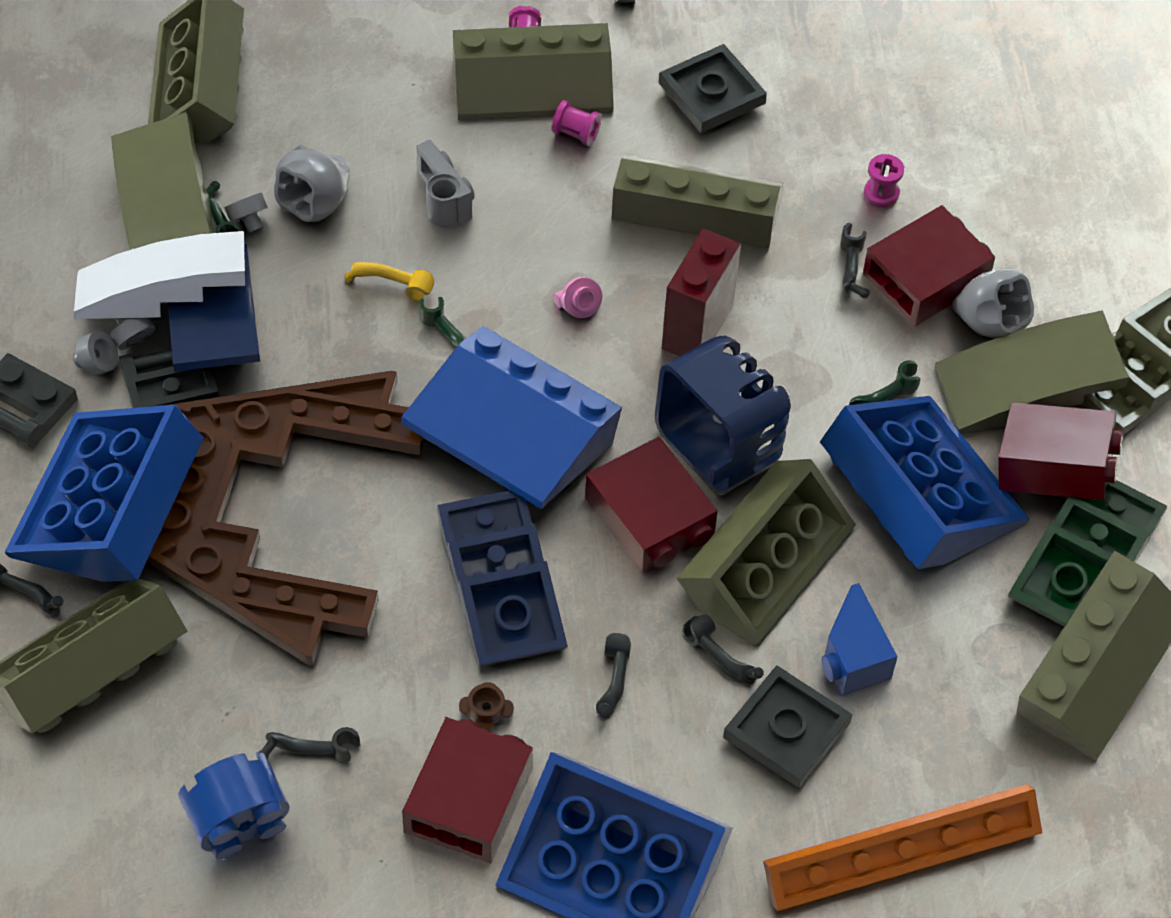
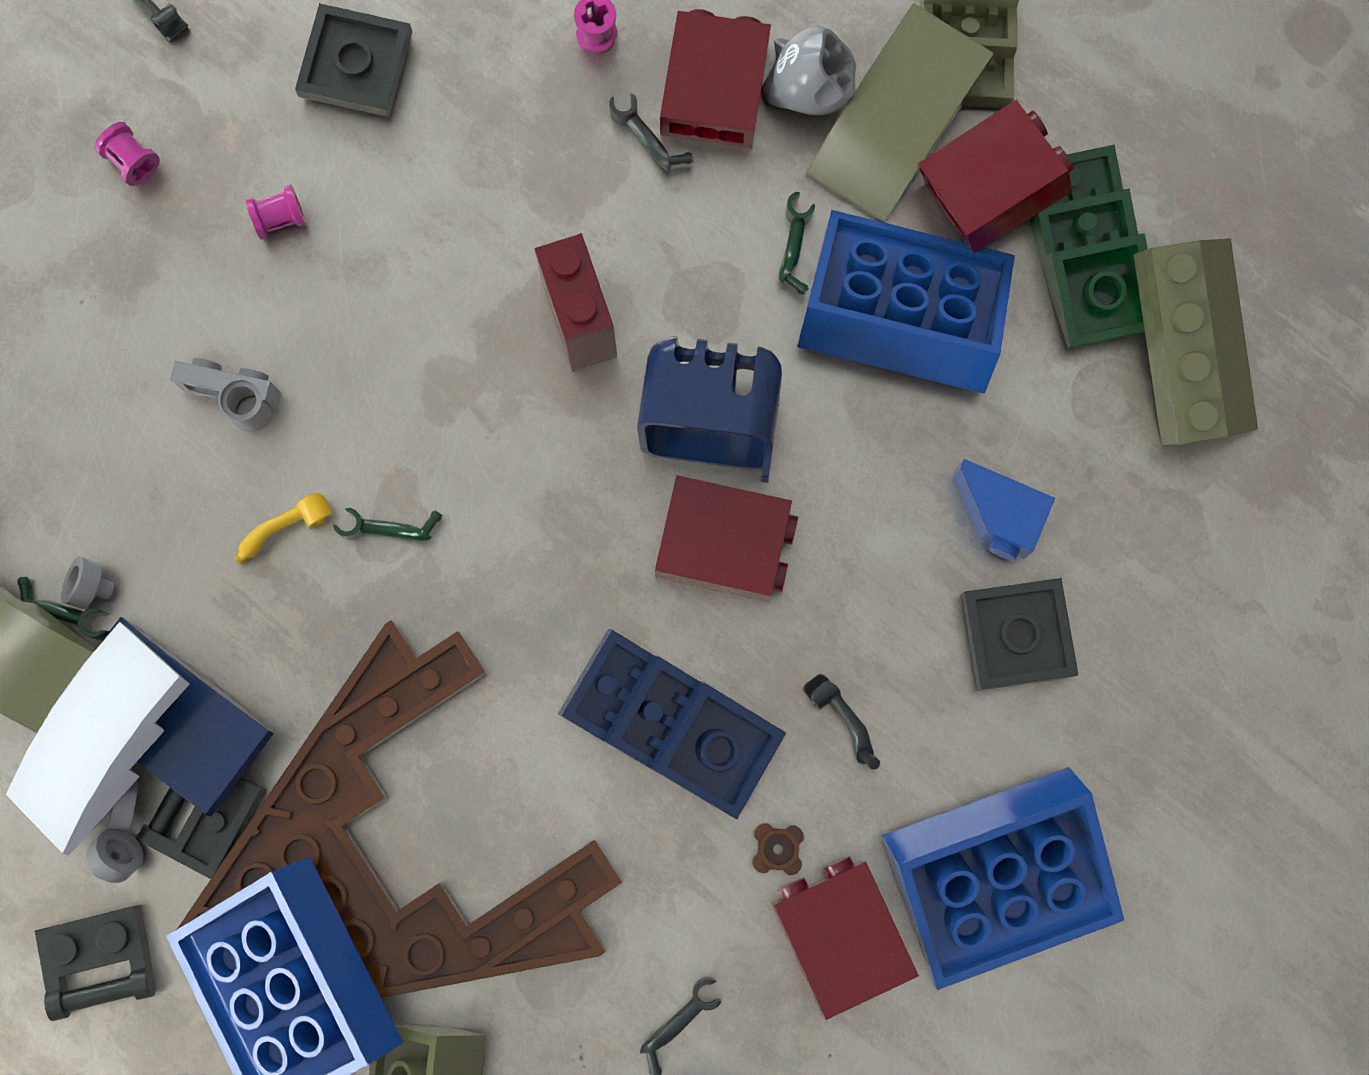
camera: 45 degrees left, 25 degrees up
light grey piece [274,145,350,222] -> none
blue slope [400,326,622,509] -> none
olive slope [453,23,614,120] -> none
bright pink plate [553,277,602,318] -> none
olive slope [611,155,783,248] -> none
olive slope [676,459,856,645] -> none
pearl dark grey piece [682,614,764,683] -> none
orange plate [763,784,1043,911] -> none

